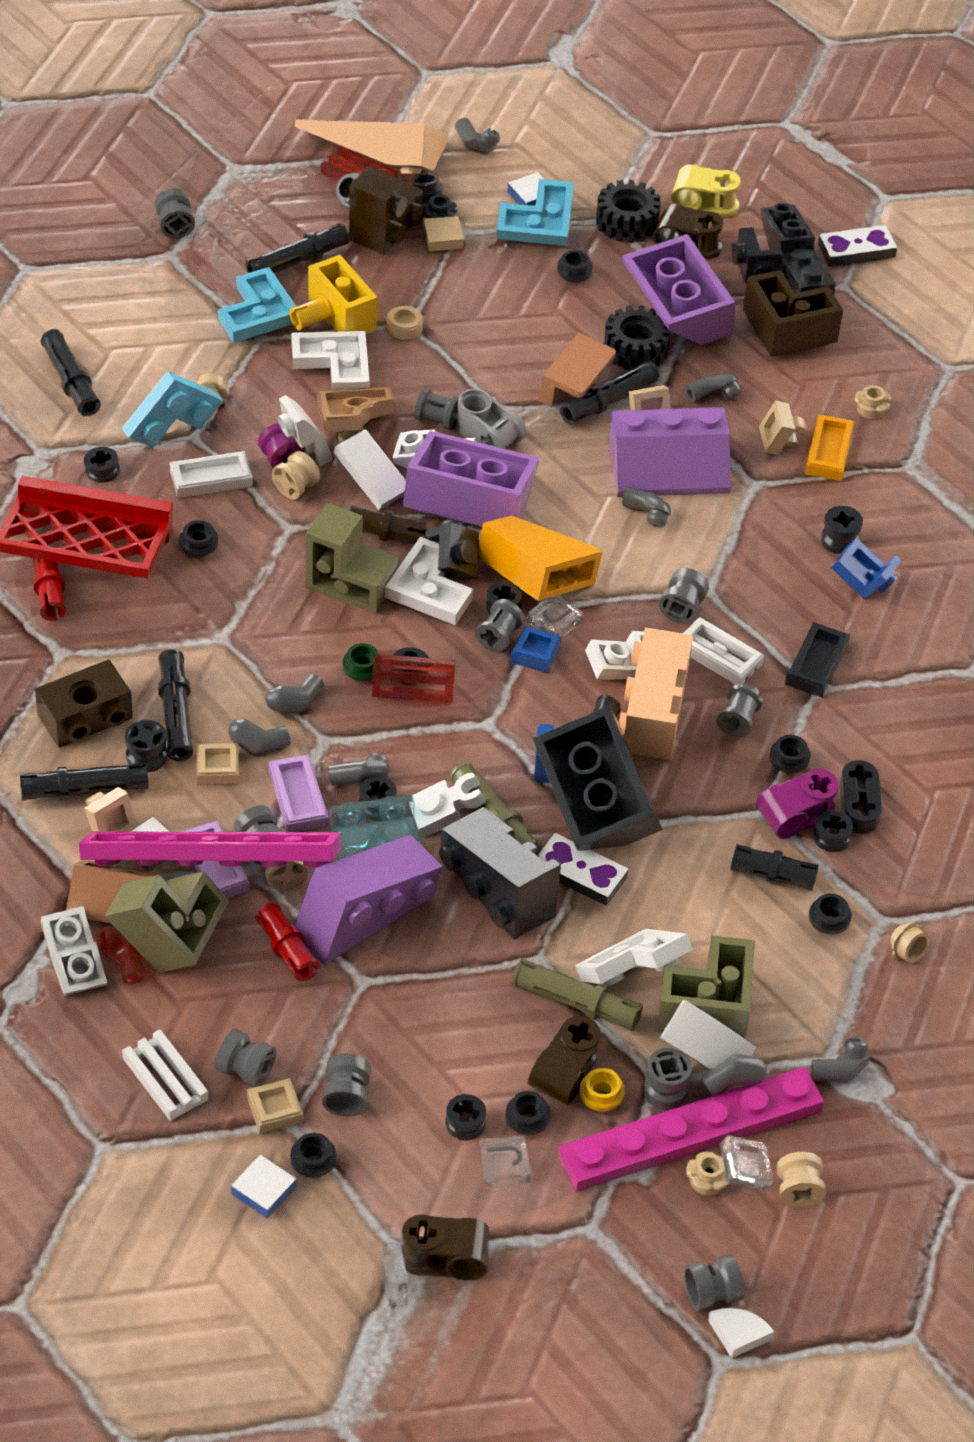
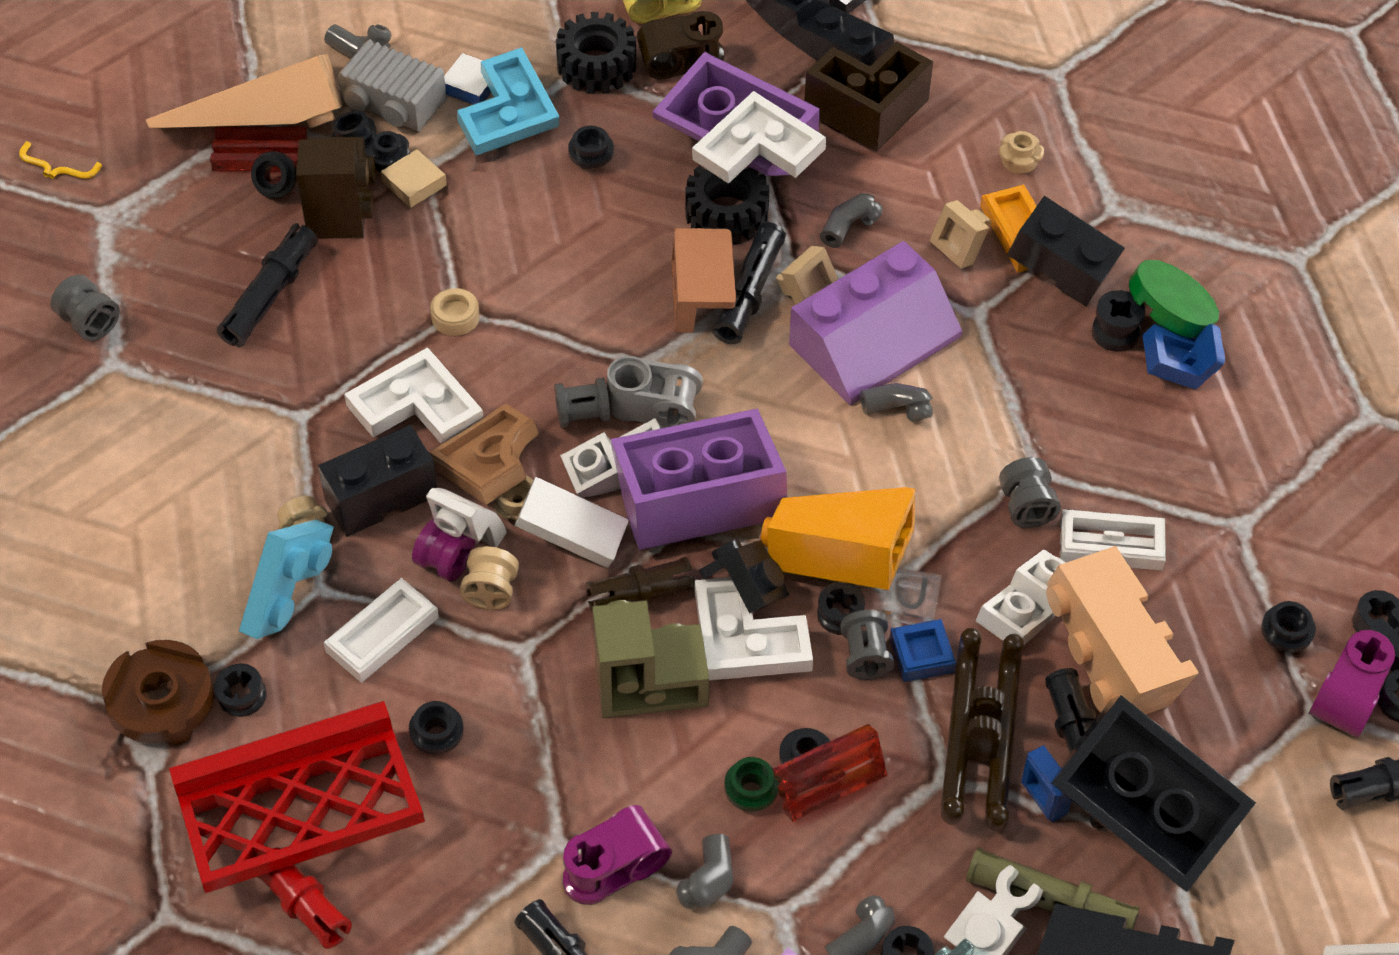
camera: 30 degrees left, 5 degrees up
black pin [40,329,101,417] -> none
medium azure plate [218,267,297,343] -> none
yellow brick [289,255,378,334] -> none
tile [538,833,628,906] -> none
dark grey bush [716,683,764,737] -> none
black bracket [732,227,783,283] -> none
black tile [785,622,850,698] -> none
none -> yellow piece [19,141,102,179]
none -> reddish brown plate [102,640,214,745]
none -> black brick [318,425,437,537]
none -> light grey brick [338,39,446,132]
none -> magenta piece [563,805,672,905]
none -> white plate [692,91,826,183]
none -> dark brown piece [941,628,1024,831]
none -> black brick [1007,195,1125,307]
none -> green tile [1128,260,1219,338]

